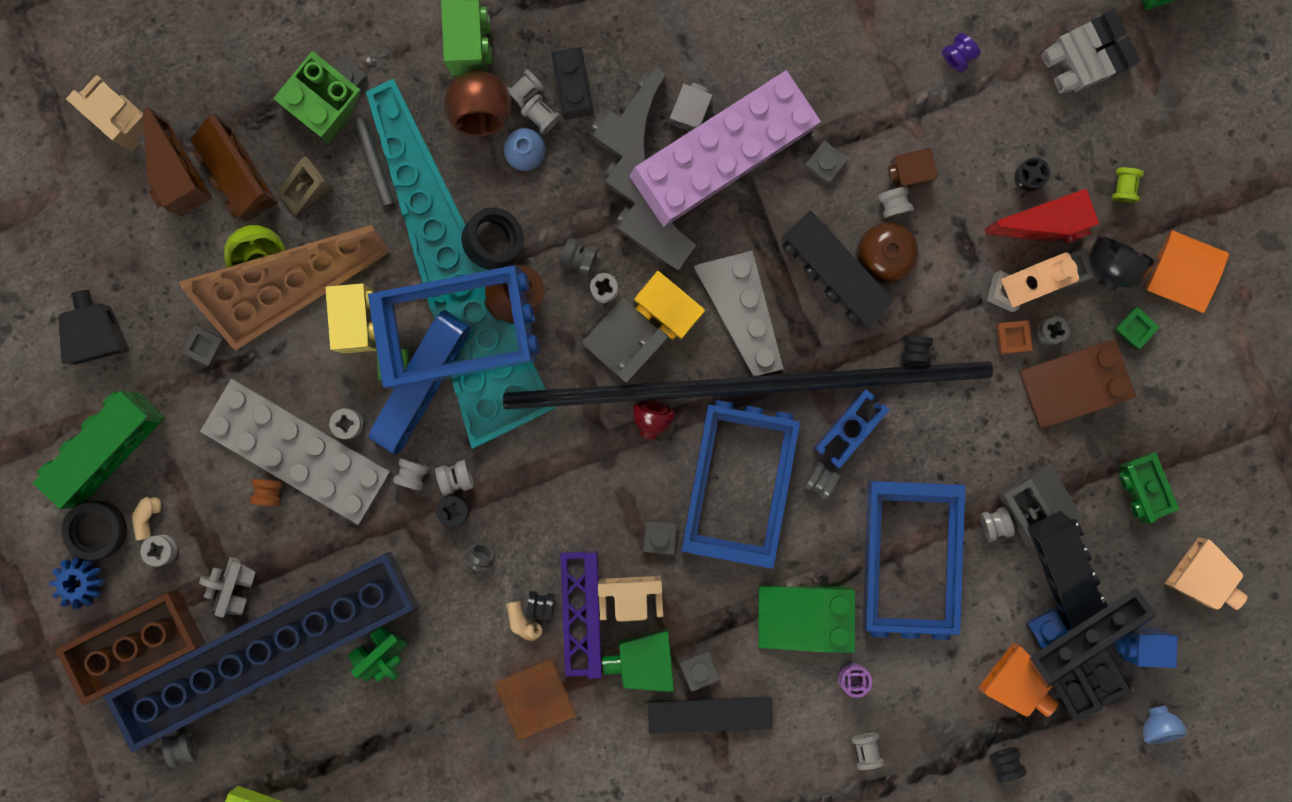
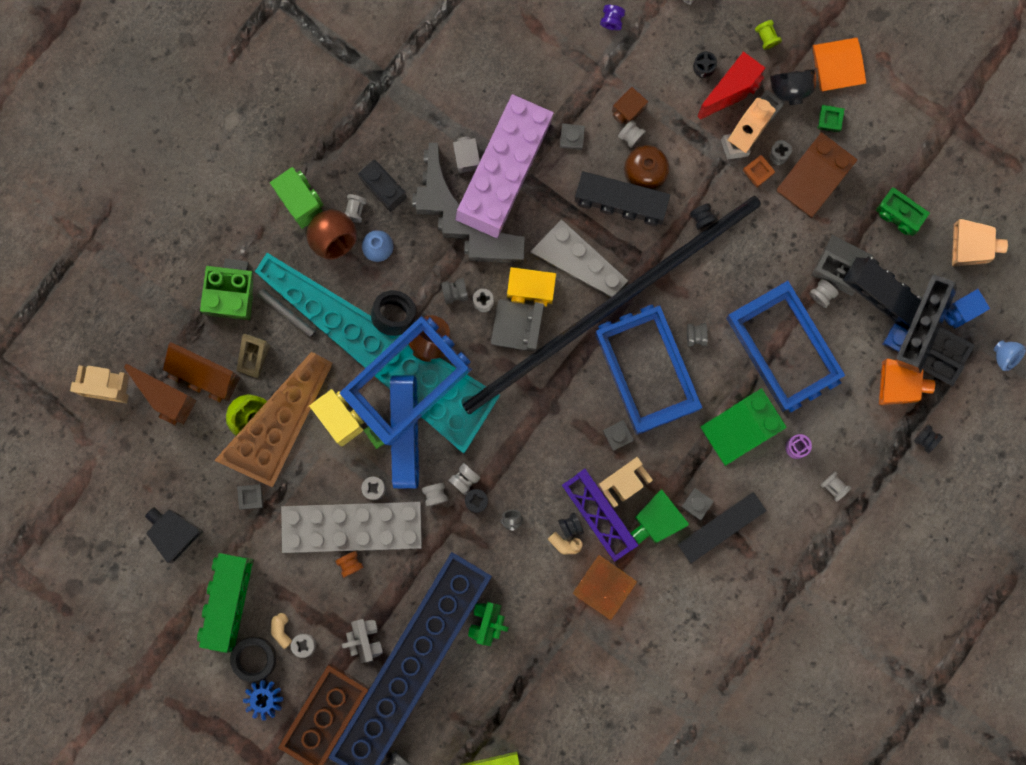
camera: 30 degrees left, 5 degrees down
light grey bush [521,94,561,135] -> none
dark red brick [633,400,675,439] -> none
blue piece [813,389,890,468] -> none

